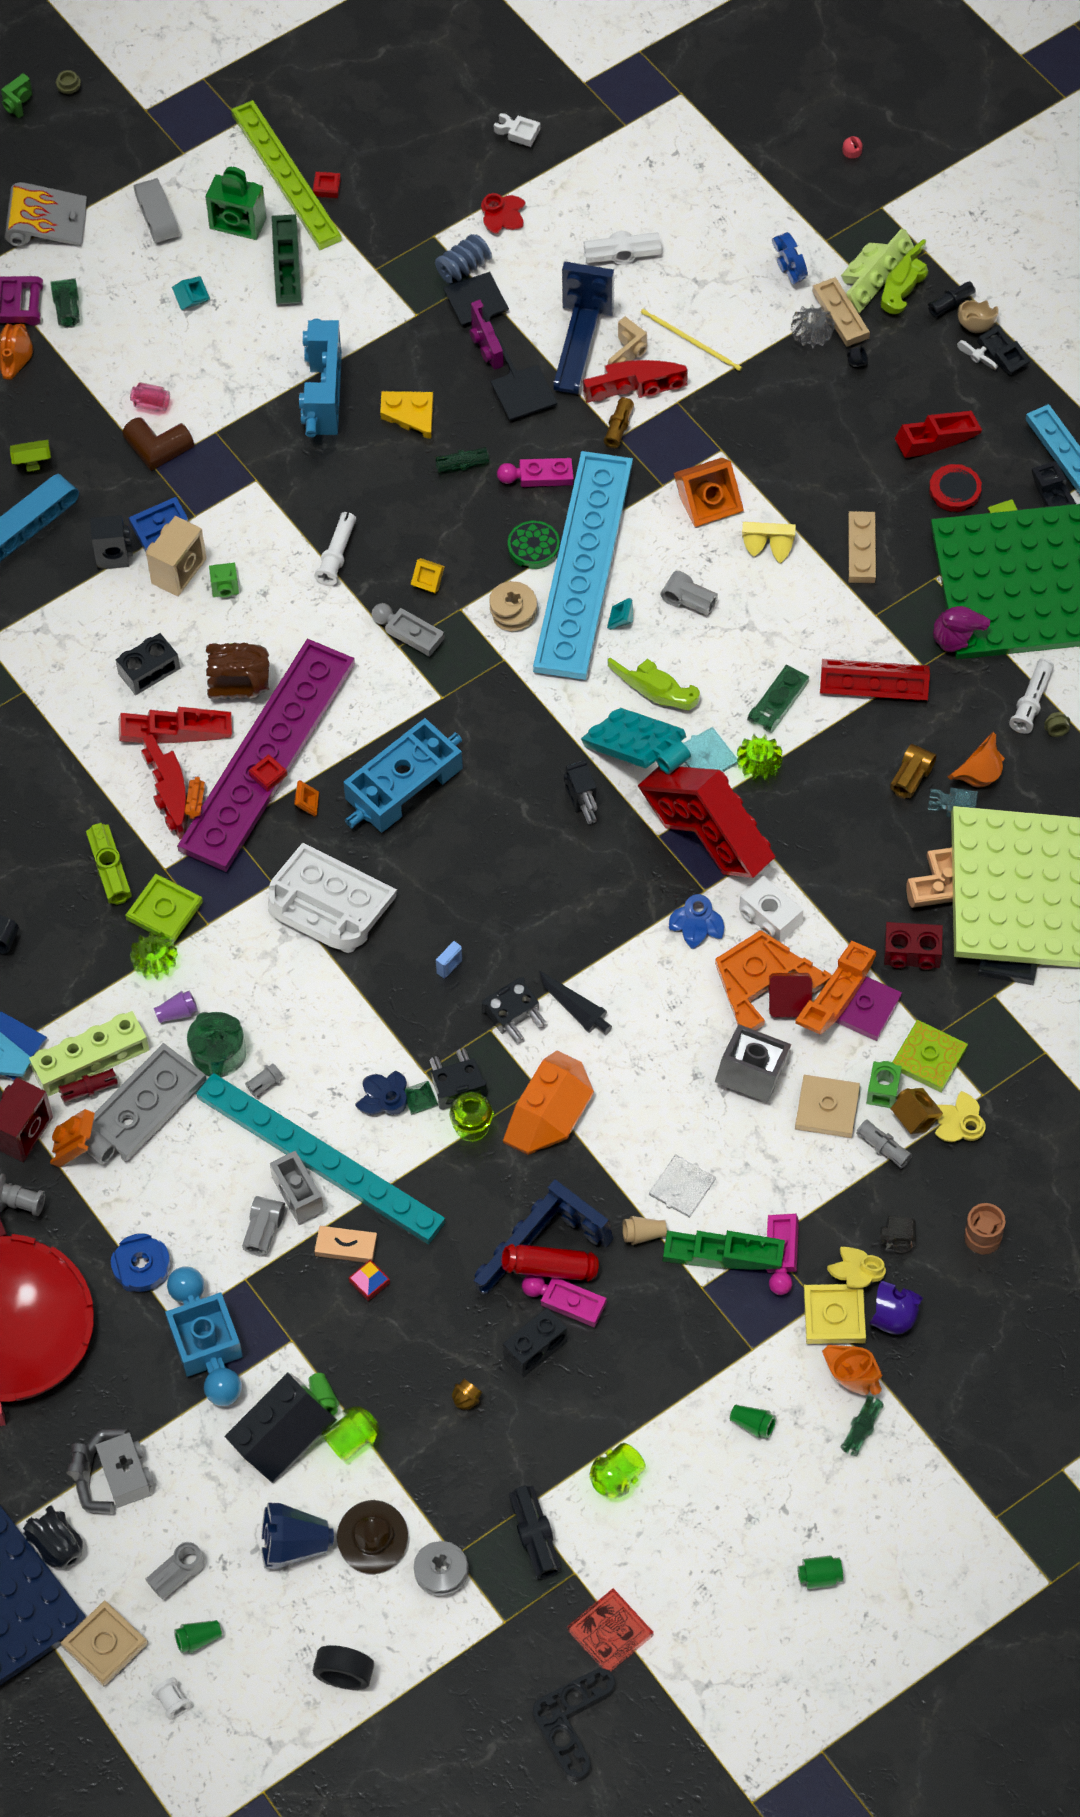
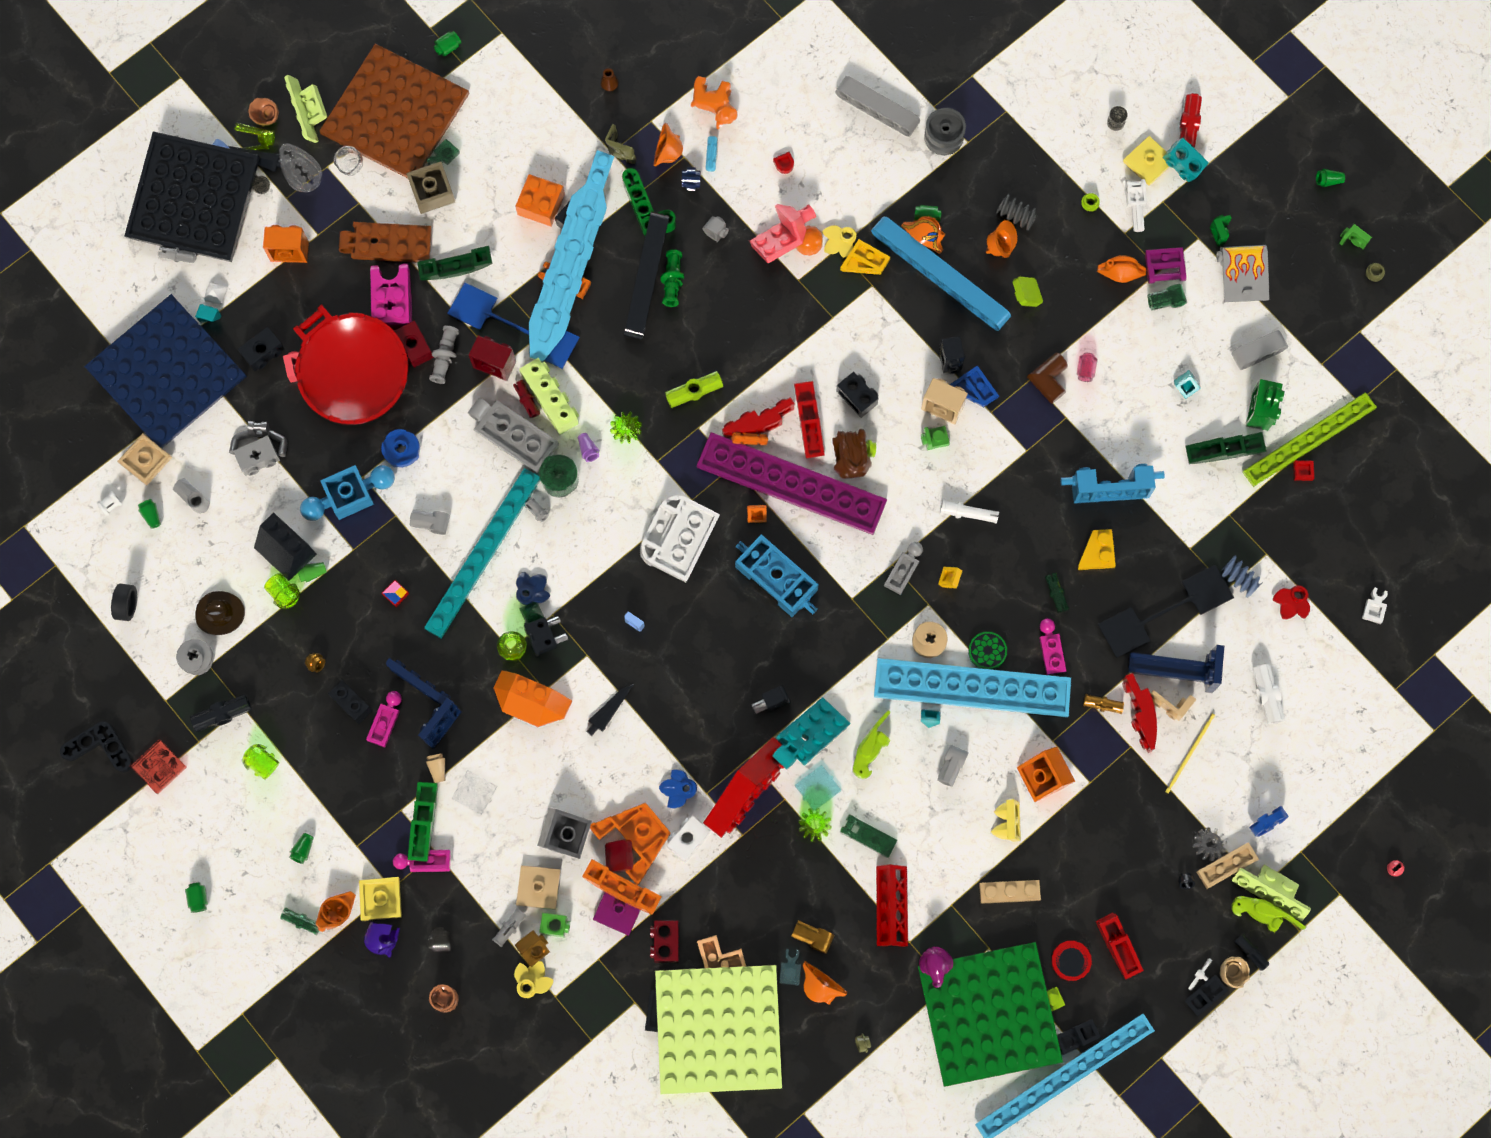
camera: 85 degrees right, 15 degrees up
black piece [23,1505,83,1569] -> none
orange plate [50,1109,95,1167] -> none
lime plate [125,874,203,944] -> none
red tile [248,754,288,792] -> none
dark blue cone [262,1503,334,1569] -> none
light grey brick [270,1150,324,1224] -> none
light nougat tile [314,1226,377,1263] -> none
magenta wing [469,300,503,370] -> none
black piece [482,977,547,1043] -> none
red axle [502,1244,599,1281] -> none
light yellow plate [827,1247,886,1288] -> none
lime plate [892,1020,968,1093] -> none
white pin [1009,658,1054,734] -> none

